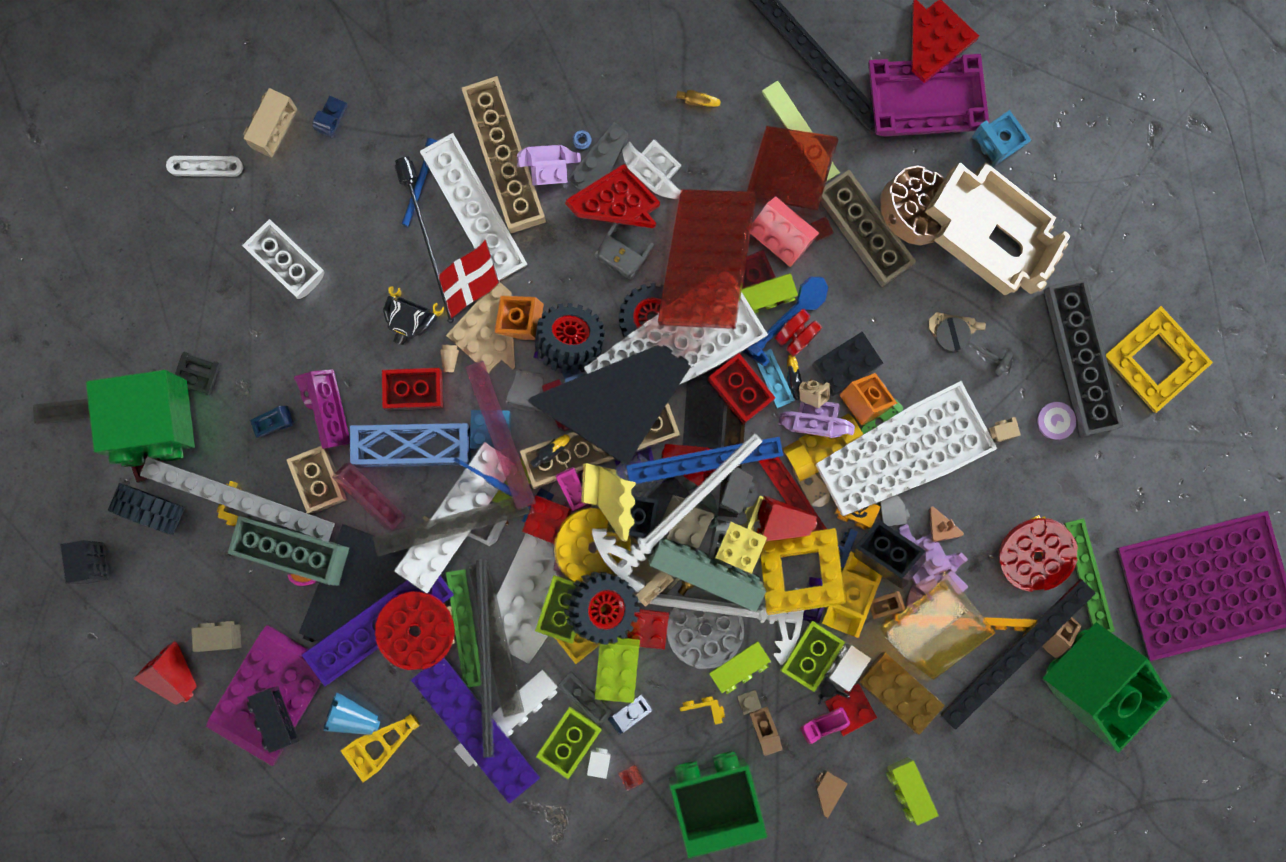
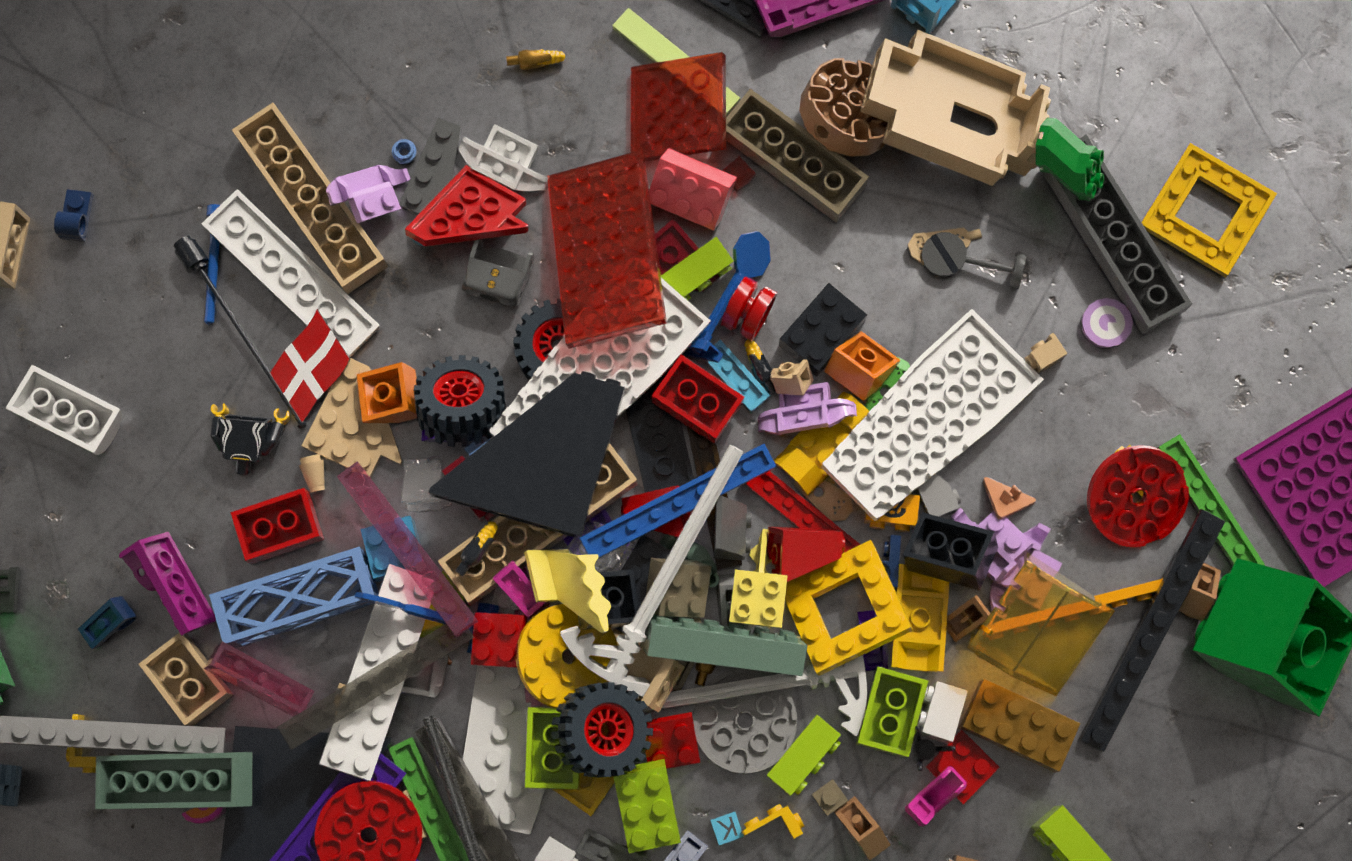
camera: 15 degrees left, 5 degrees down
none -> medium azure tile [710,812,744,845]
none -> green brick [1036,117,1104,201]

